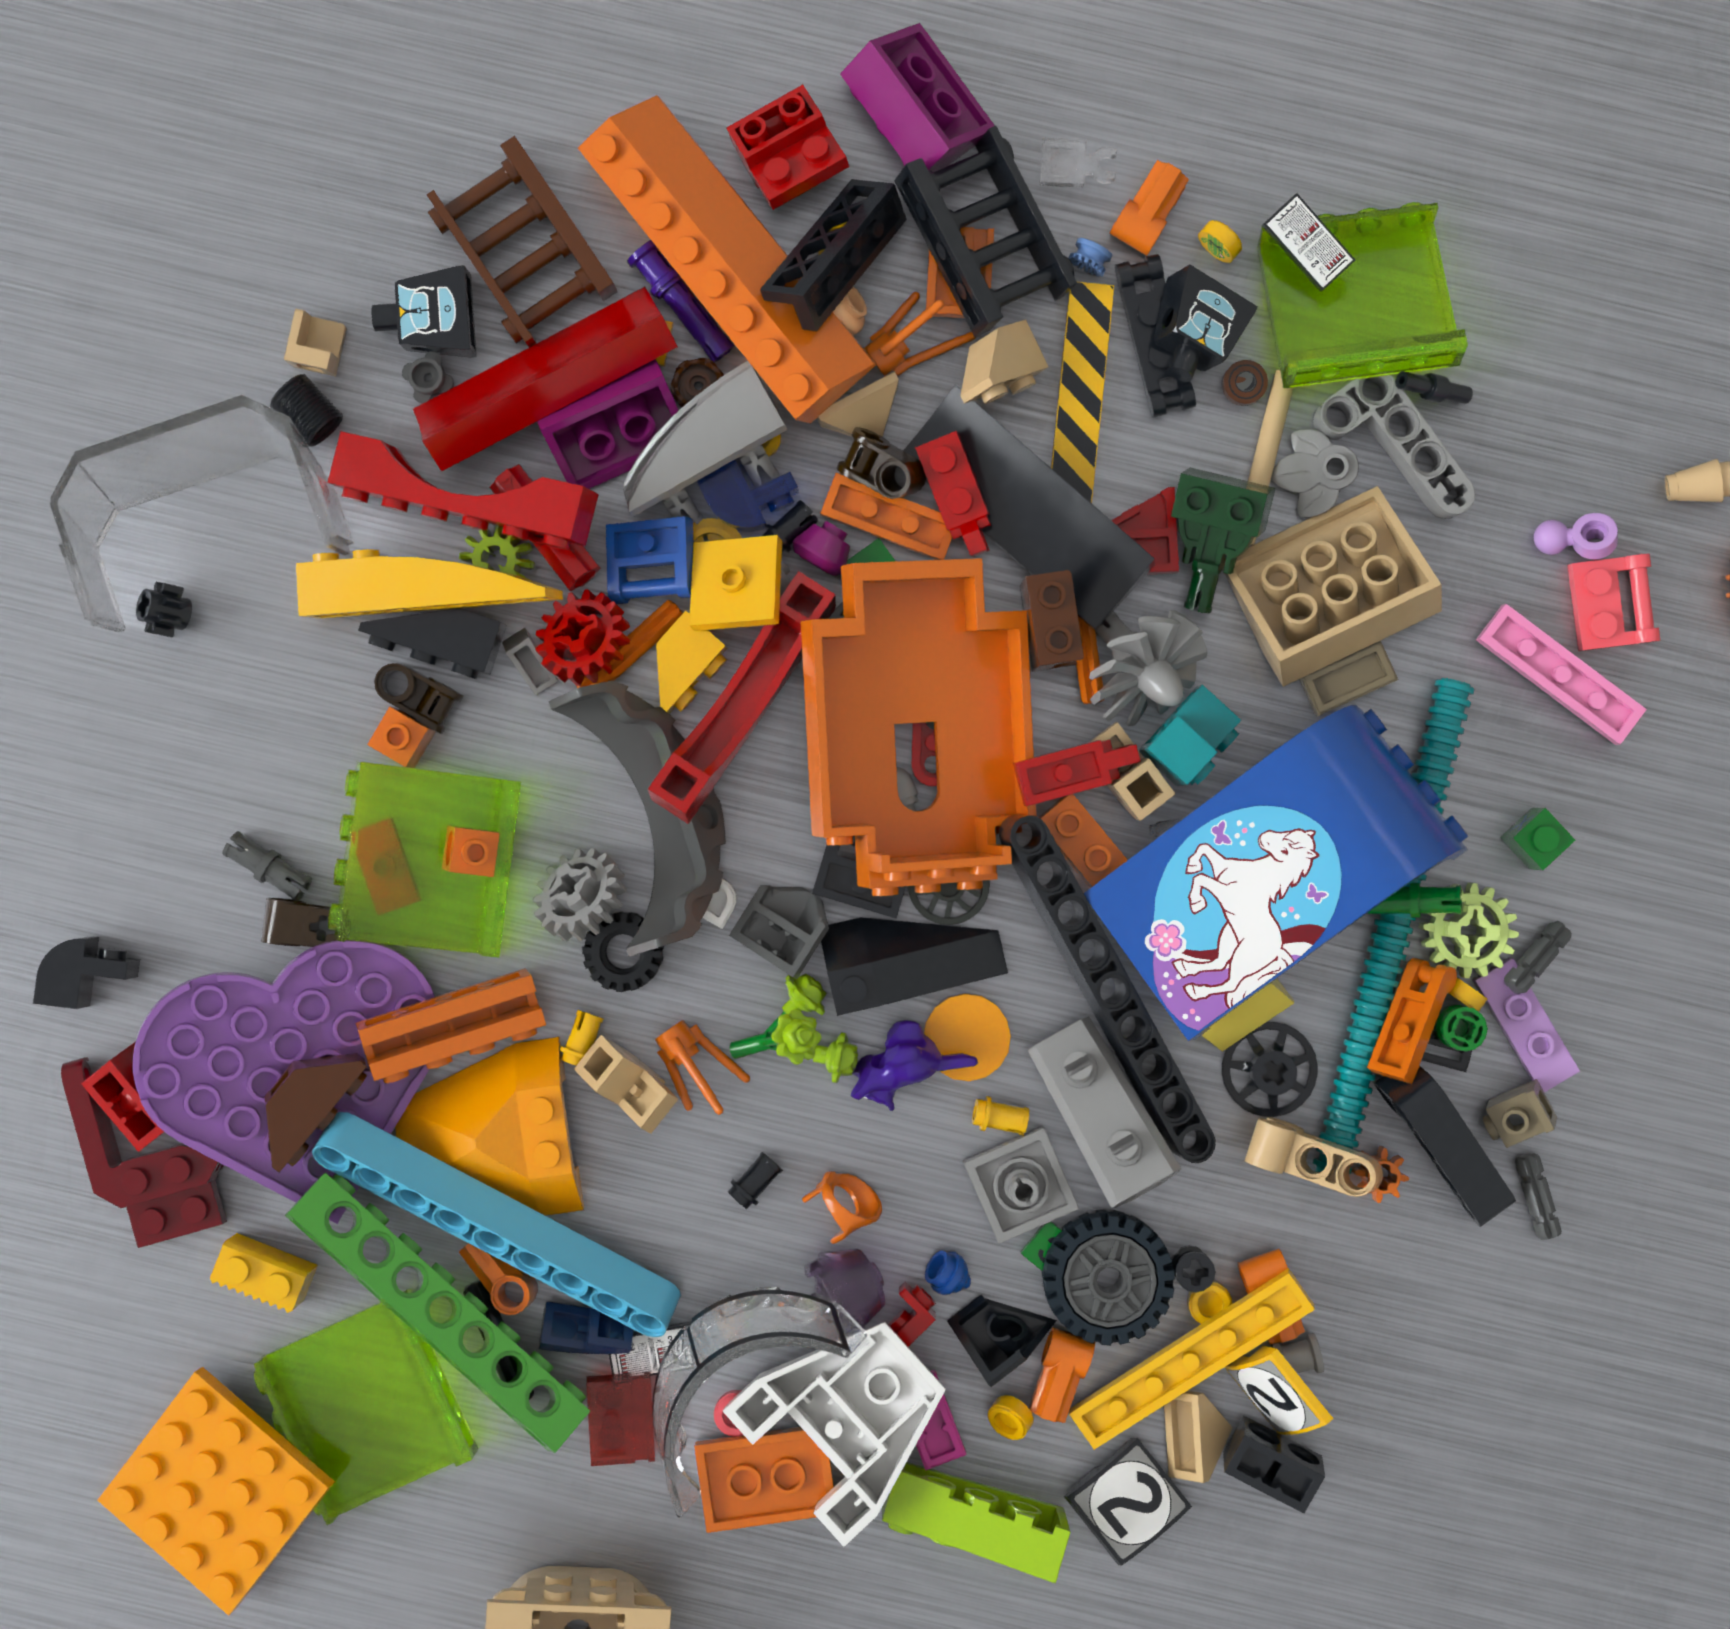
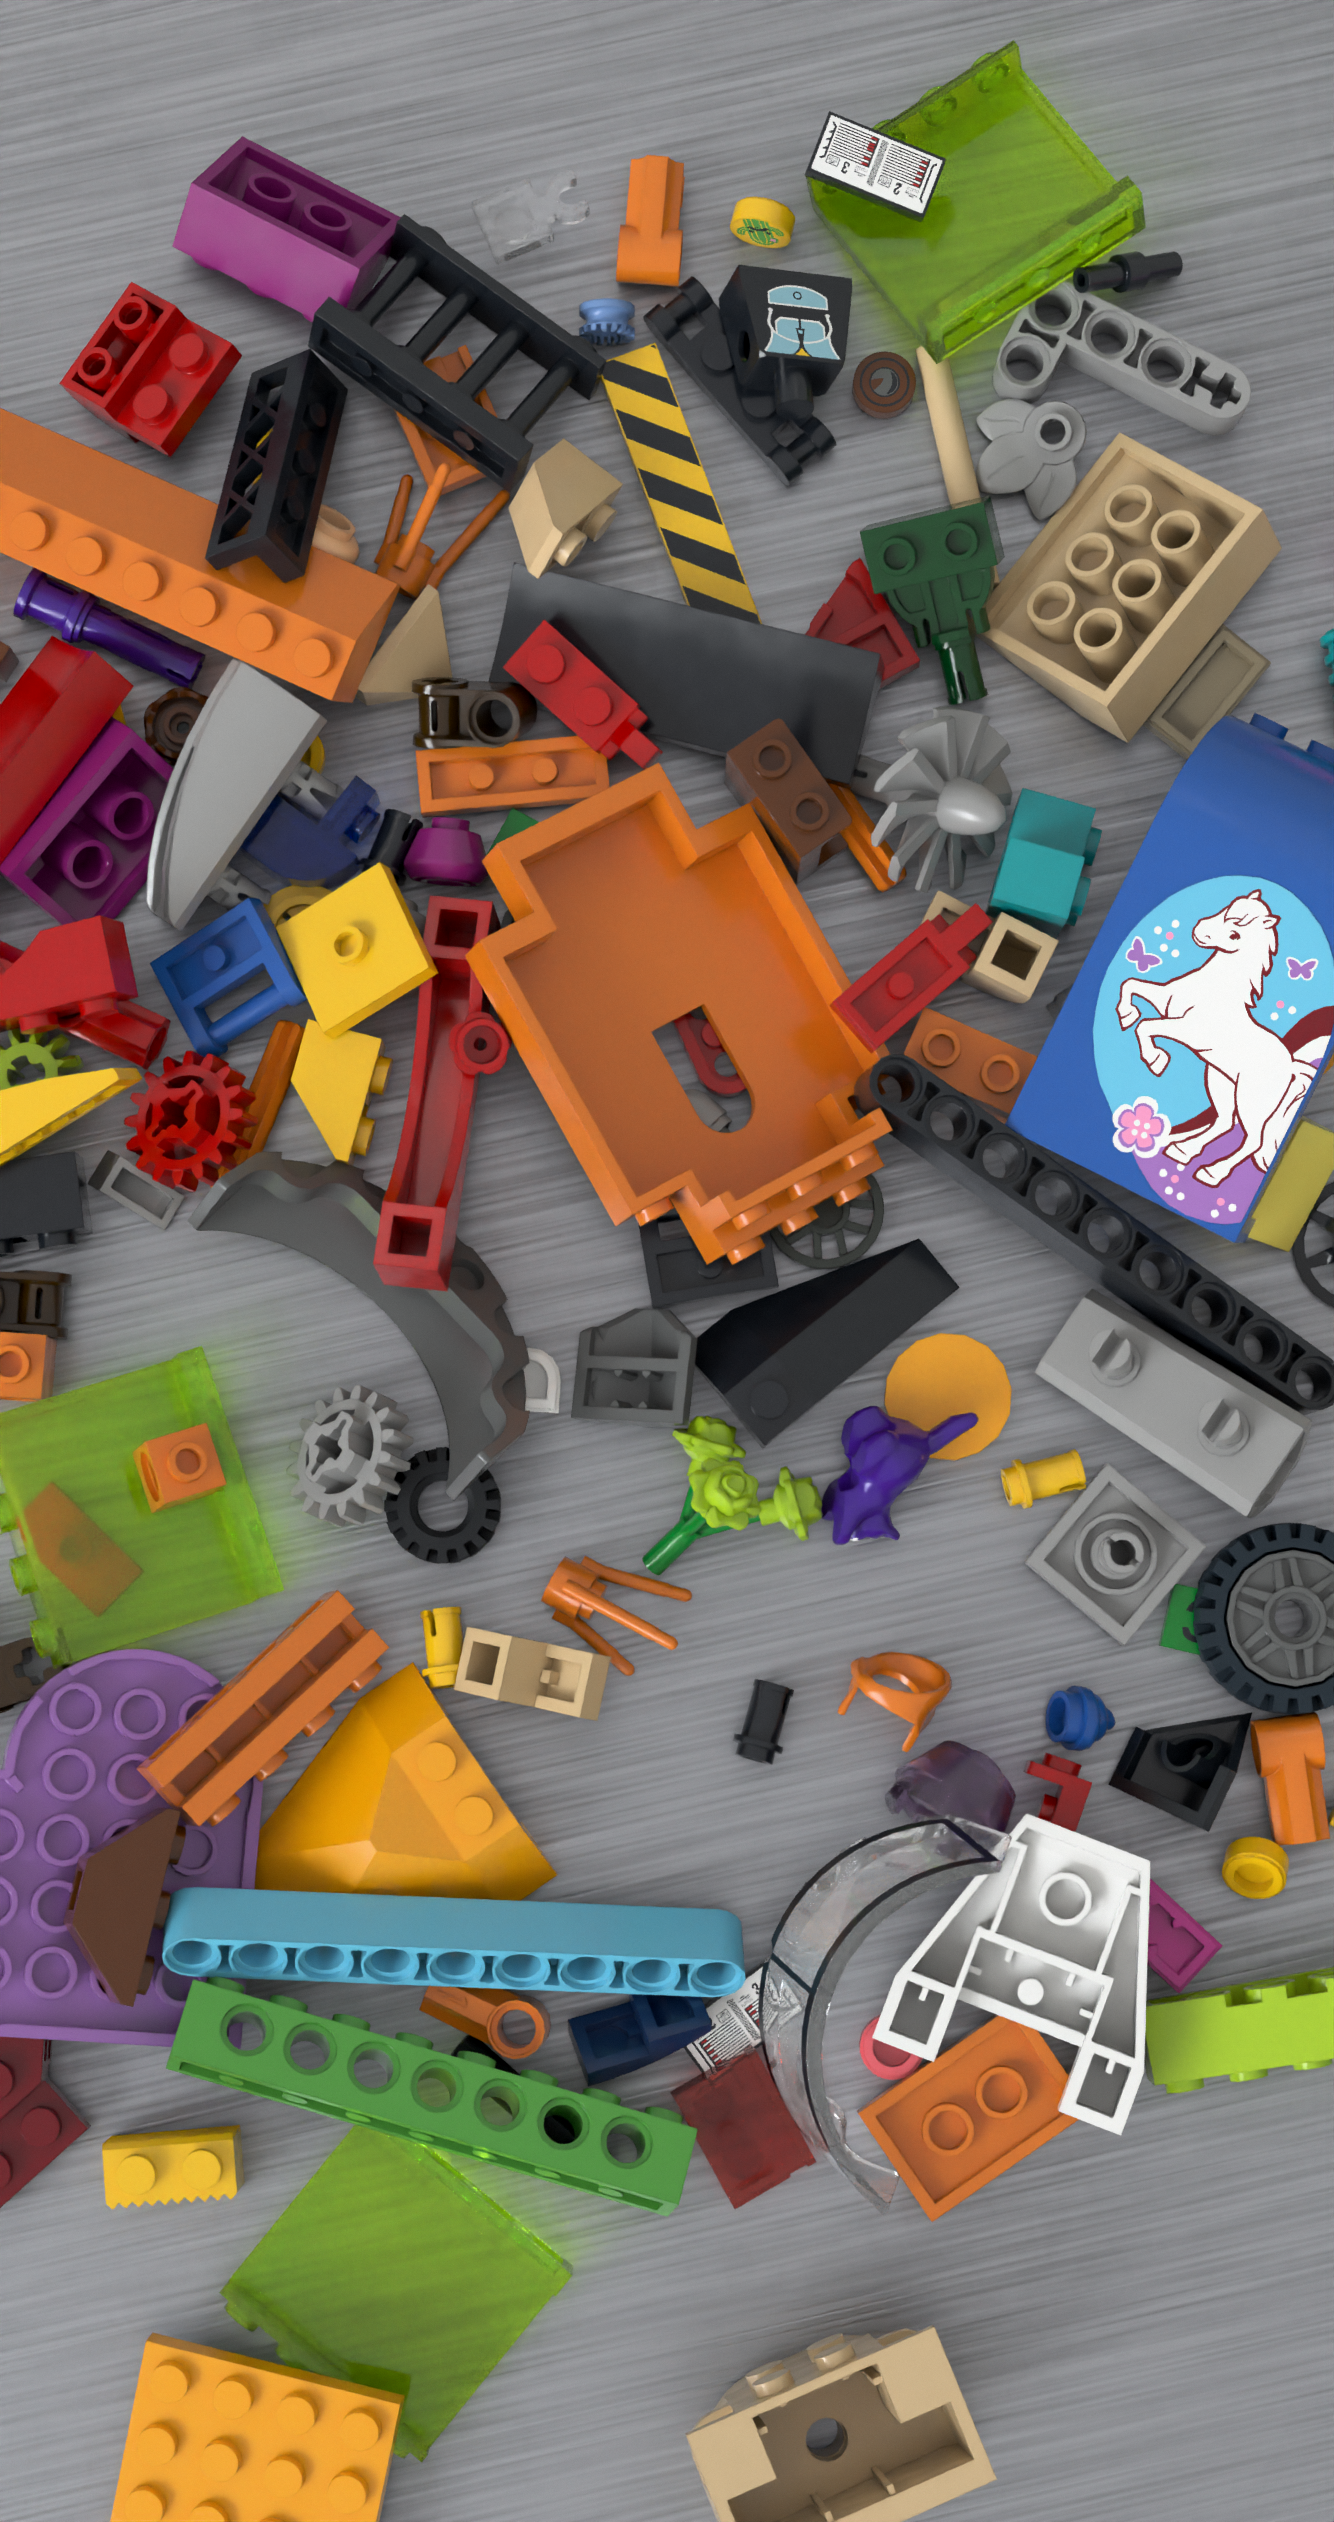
camera: 25 degrees left, 5 degrees down
none -> red plate [448,1012,512,1075]

